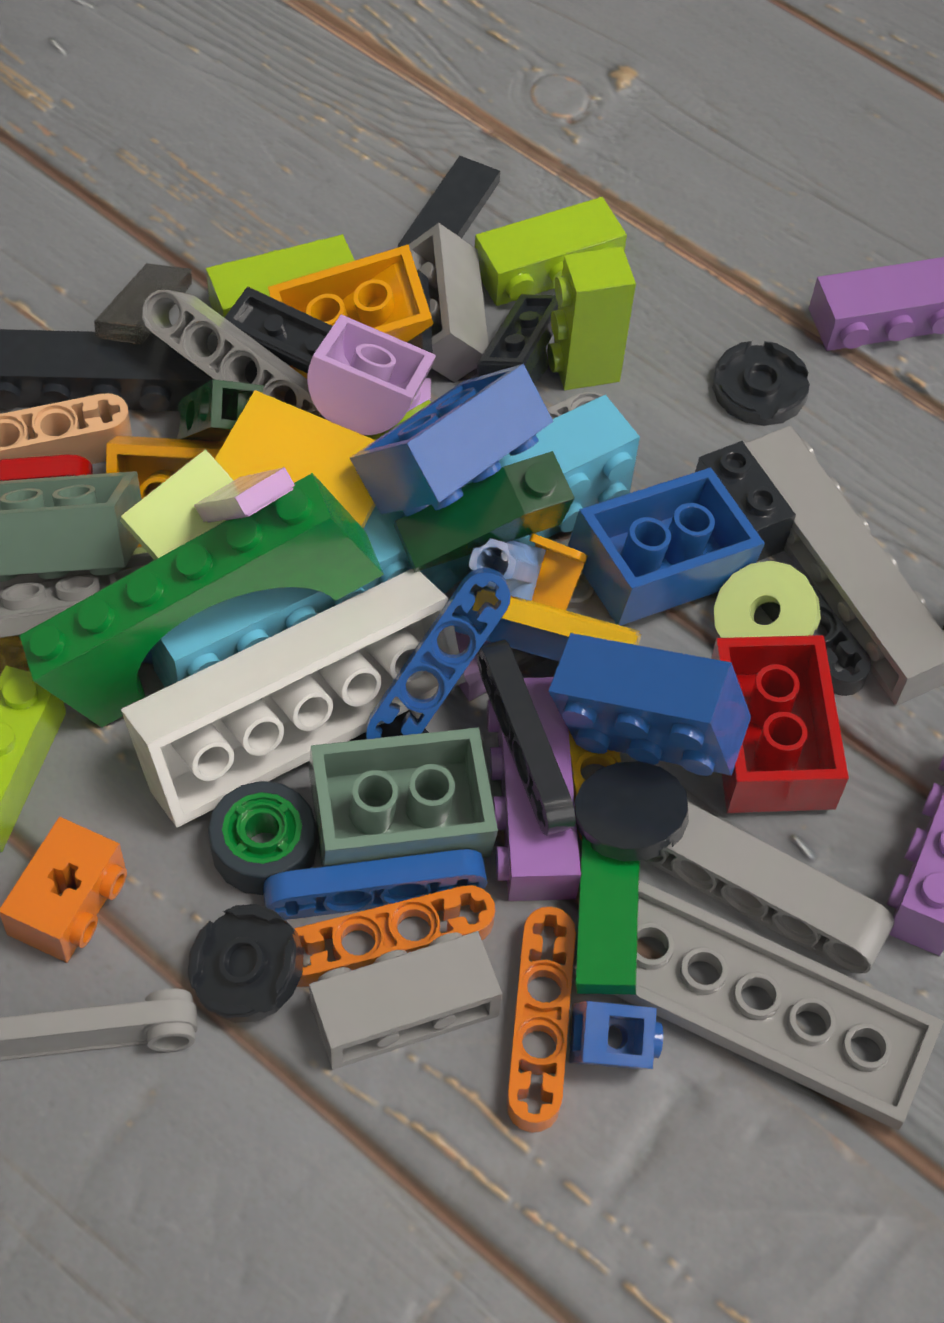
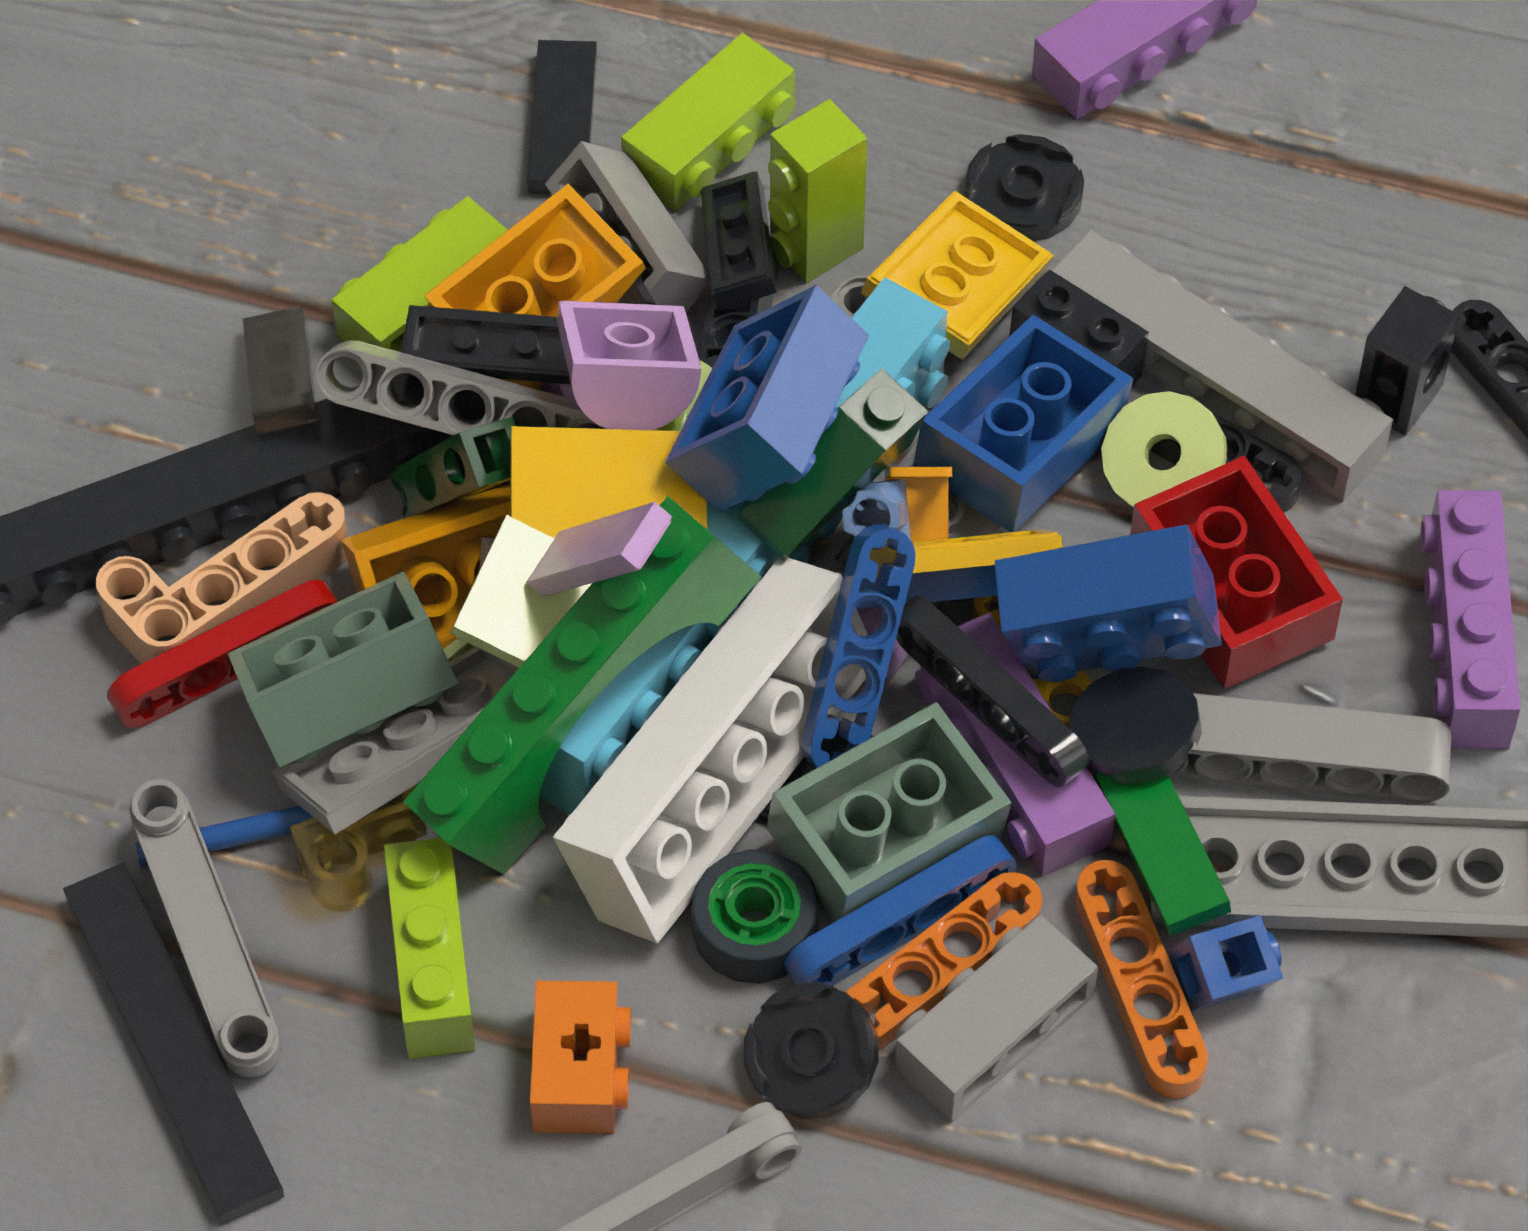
camera: 20 degrees left, 0 degrees up
none -> yellow tile [861,191,1054,360]

